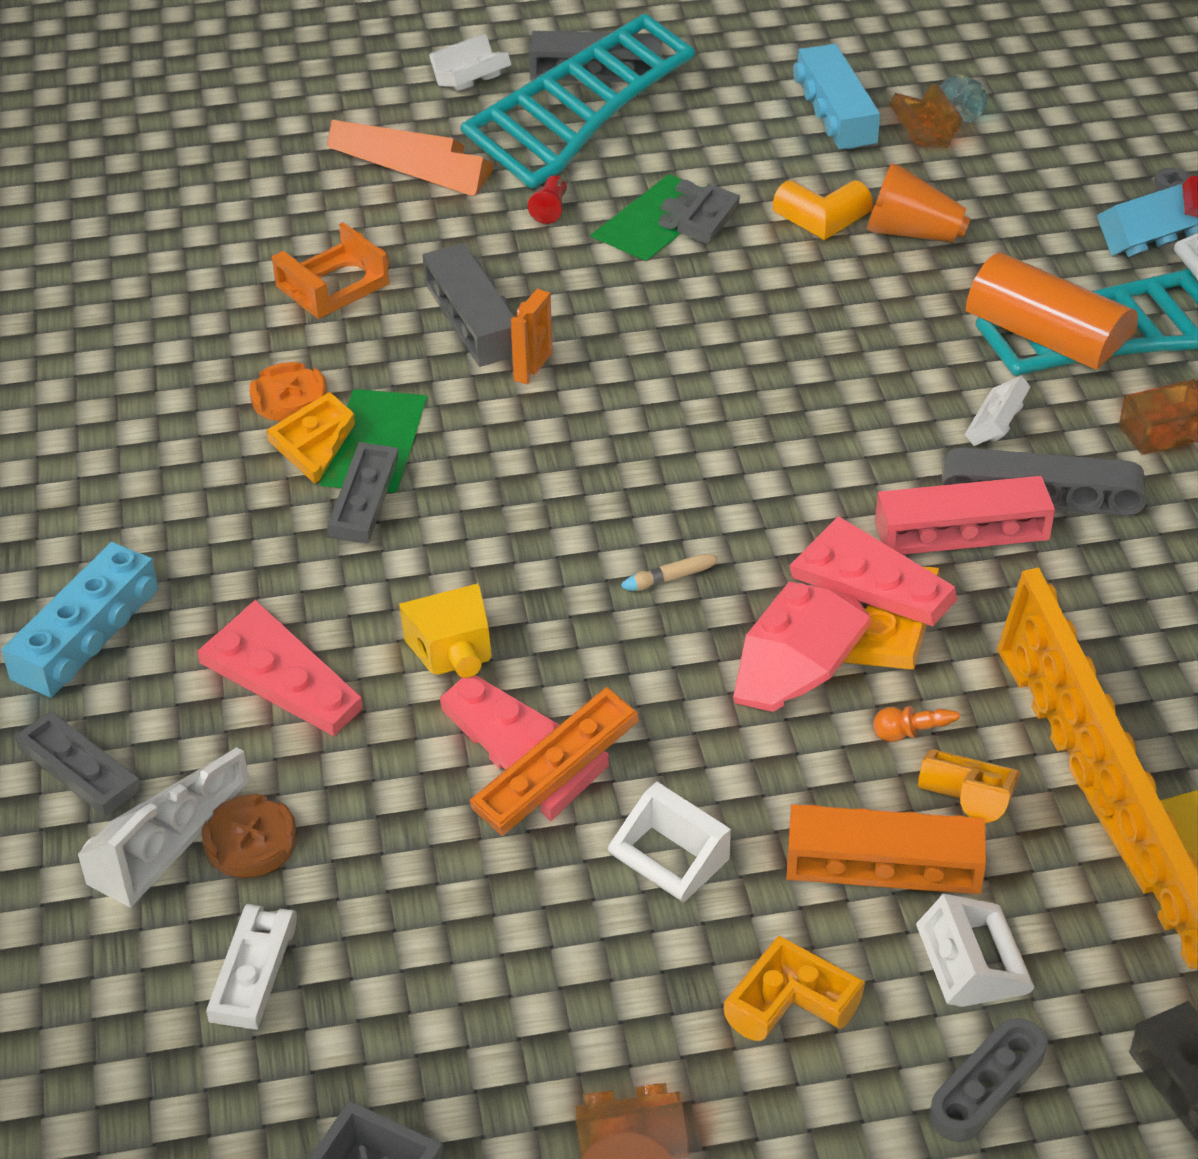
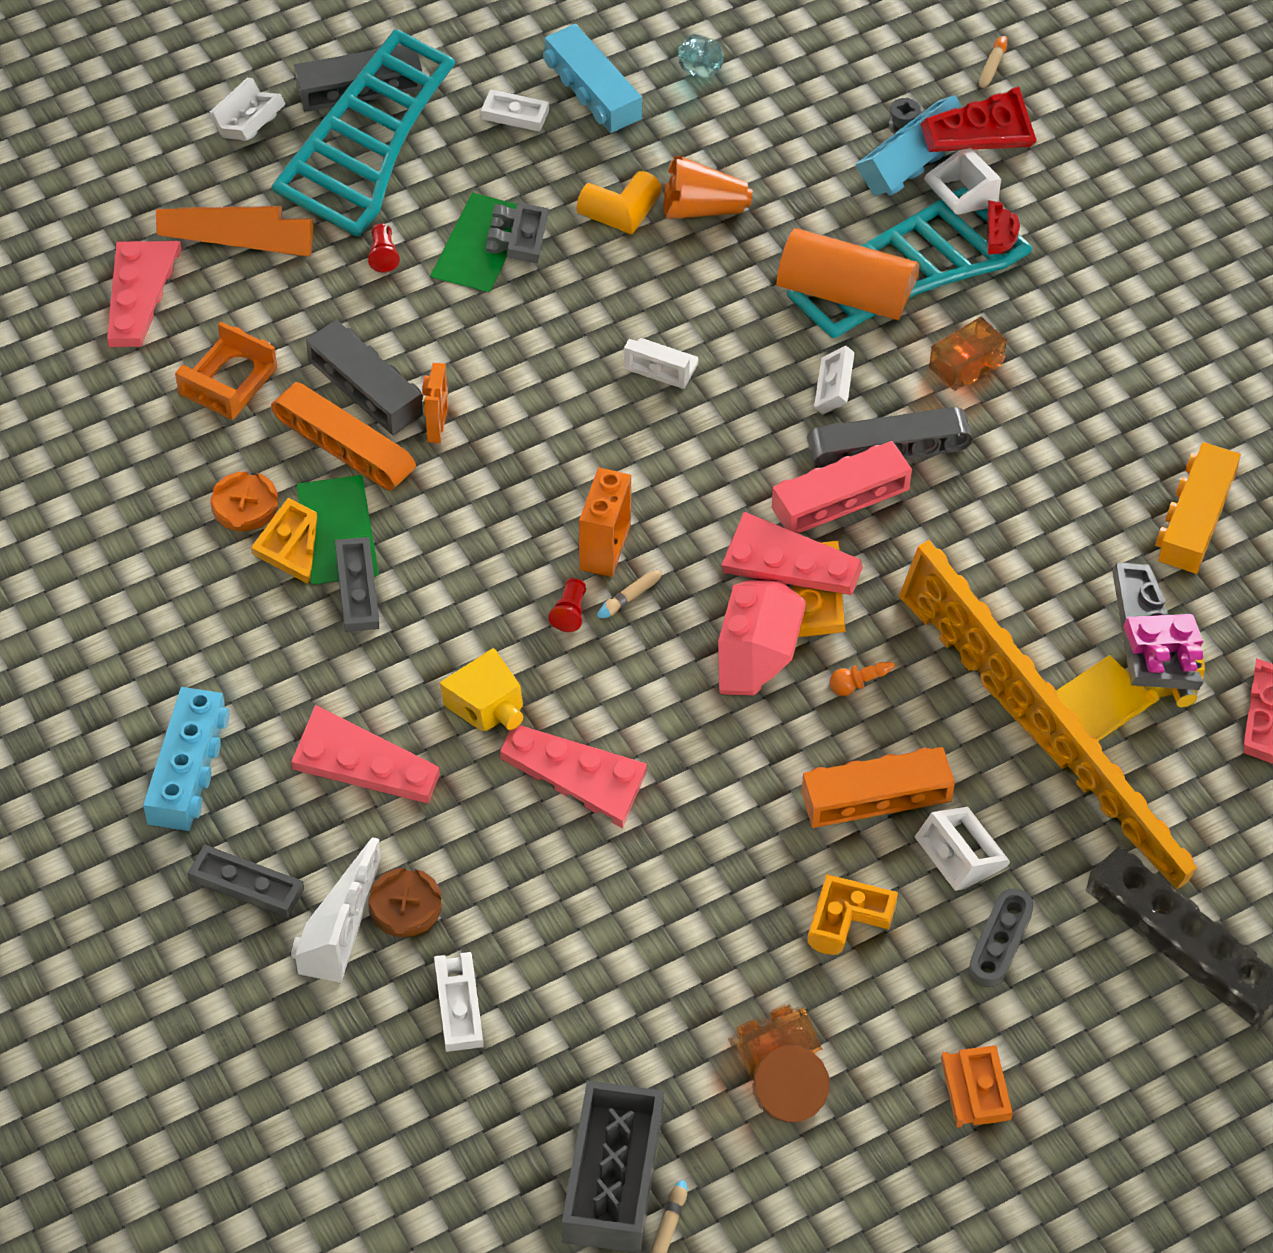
camera: 20 degrees left, 10 degrees up
orange tile [469,687,639,836] -> none
white tile [608,781,731,902] -> none
clear orange bracket [889,83,963,148] -> none
light orange brick [918,749,1020,823] -> none
none -> coral wing [107,241,182,347]
none -> orange beam [271,382,416,491]
none -> white plate [481,89,549,132]
none -> red pin [548,578,587,632]
none -> orange window [579,467,631,577]
none -> white panel [624,338,698,389]

